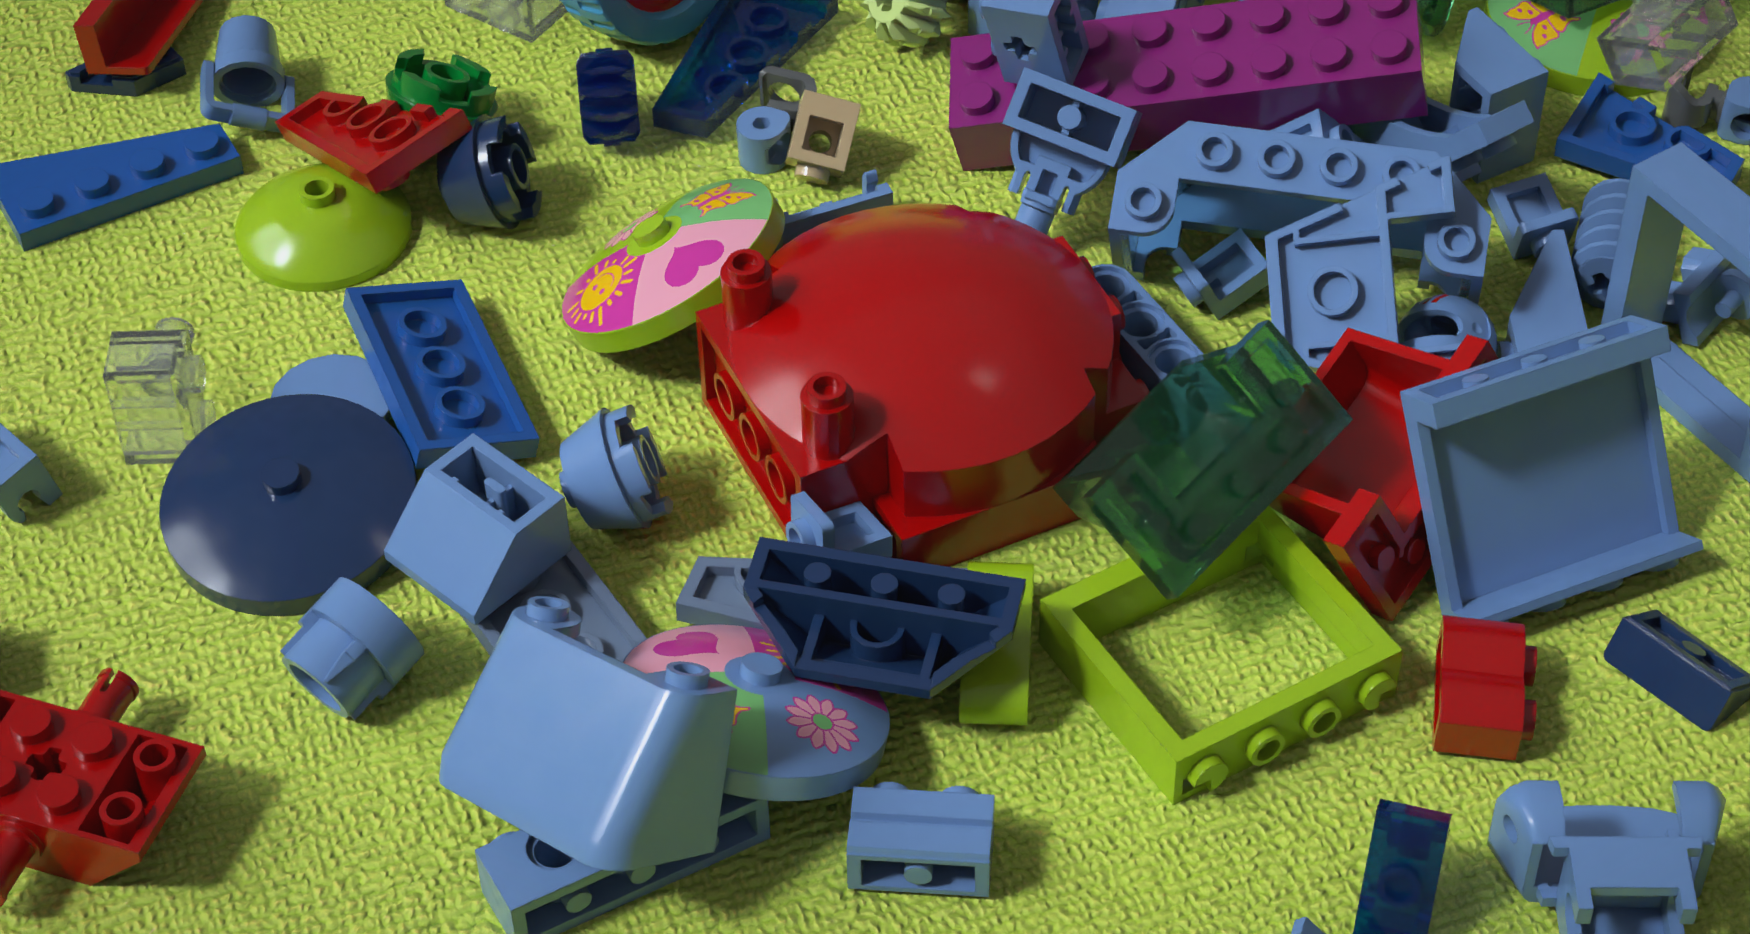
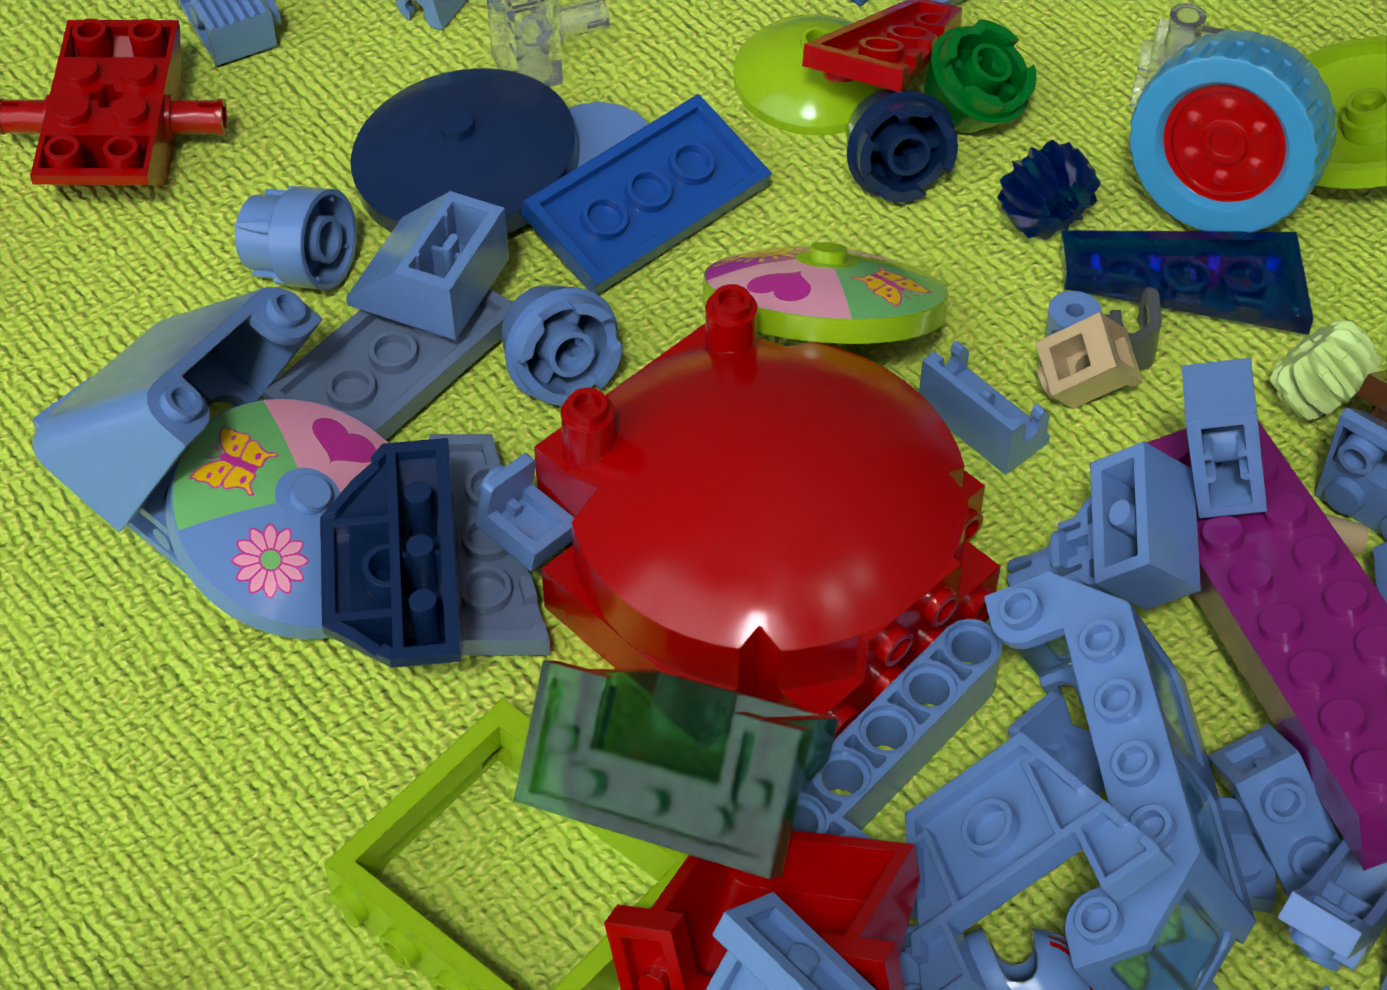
camera: 70 degrees right, 5 degrees up
medium blue brick [846,782,995,897] -> none
lime beam [959,561,1034,726] -> none

